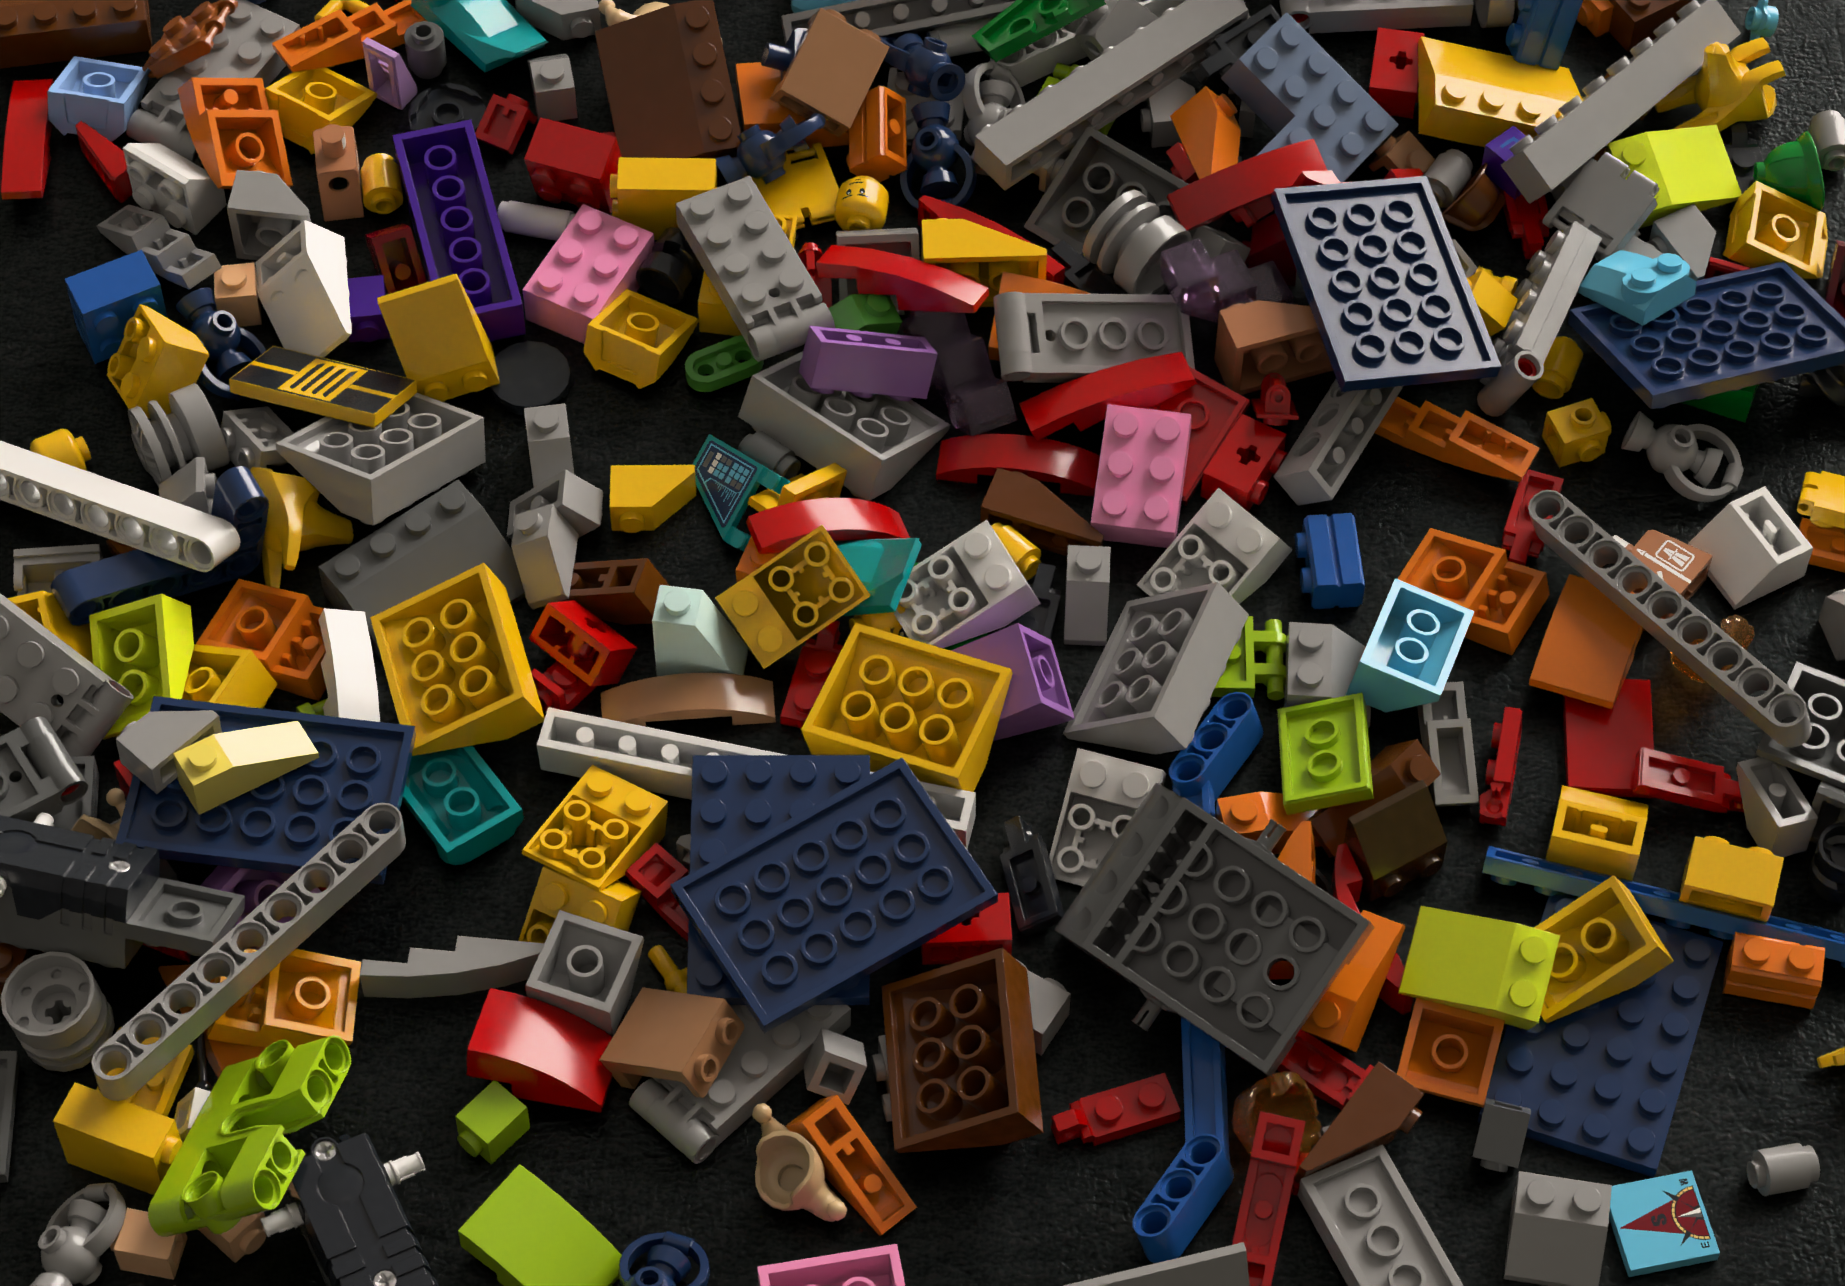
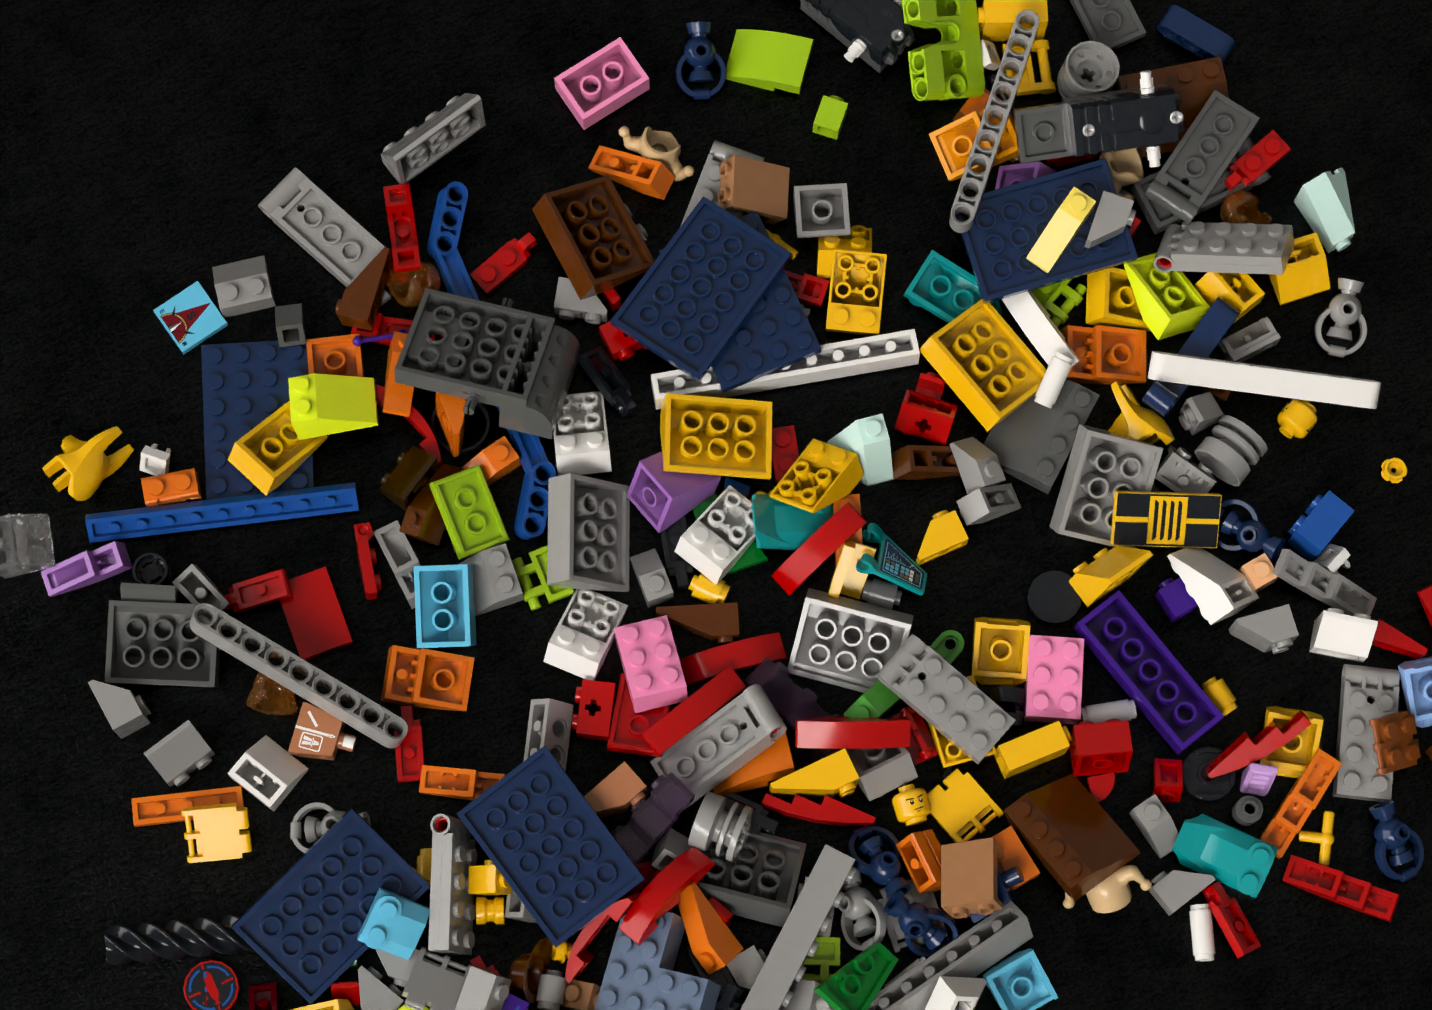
camera: 155 degrees right, 20 degrees up
yellow slope [107,304,210,419] -> none
orange slope [177,77,293,189] -> none
nougat torso [313,124,364,221] -> none
light grey slope [360,936,544,998] -> none
dark red slope [365,223,427,295] -> none
red slope [467,988,613,1112] -> none
light grey slope [524,403,574,488] -> none
medium nougat slope [601,673,776,727] -> none
dark blue piece [716,113,825,185] -> none
medium lavender brick [799,326,938,401] -> none
light grey brick [803,1028,867,1105] -> none
red hinge [1251,373,1299,426] -> none
blue brick [1295,513,1365,609] -> none
orange slope [1529,574,1644,709] -> none
yellow brick [1542,398,1611,468] -> none
yellow slope [1545,785,1648,881] -> none
yellow slope [1679,836,1784,922] -> none
light grey brick [1747,1143,1820,1196] -> none
none -> white tile [139,443,171,476]
none -> dark purple hinge [353,329,408,346]
none -> white piece [1034,352,1073,409]
none -> red slope [1205,710,1311,778]

